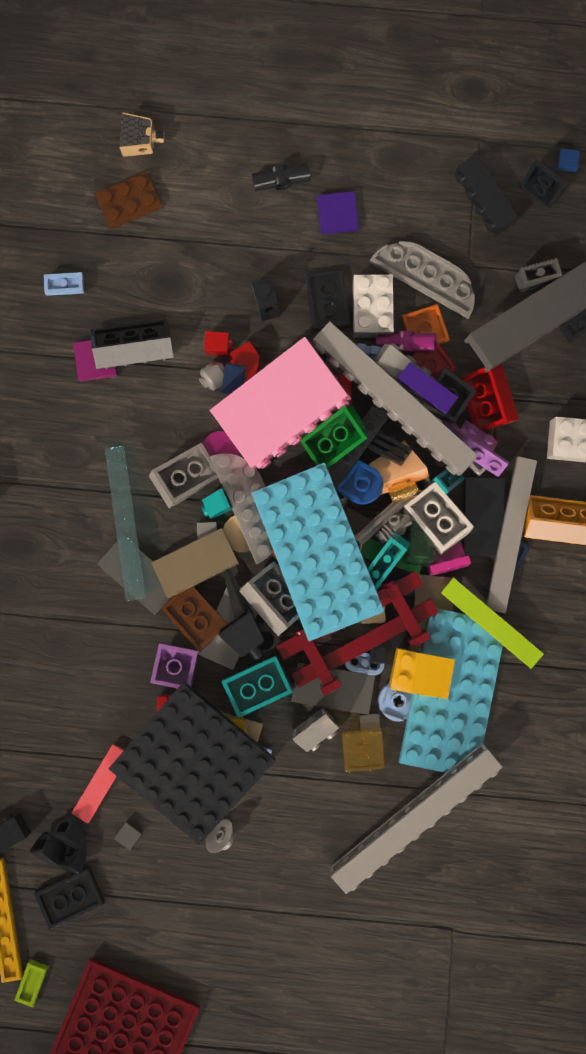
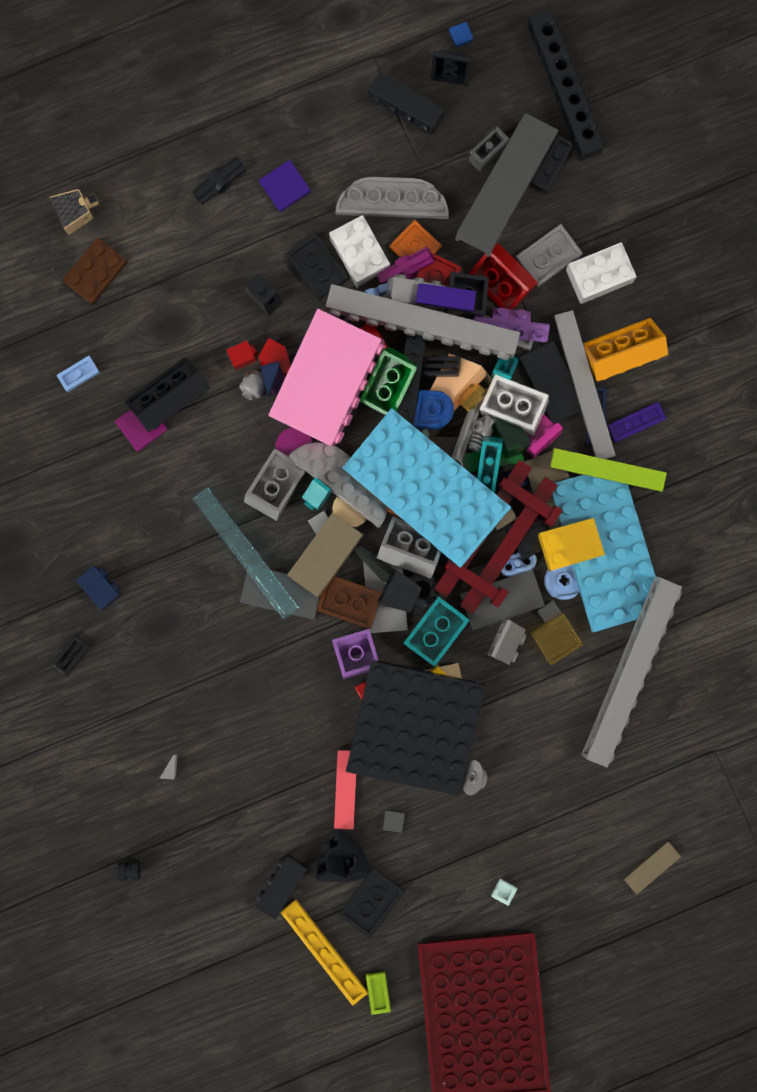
camera: 25 degrees left, 0 degrees up
none -> light aqua tile [491,878,518,906]
none -> light grey tile [515,224,583,288]
none -> dark purple tile [607,402,666,443]
none -> dark tan tile [623,841,681,895]

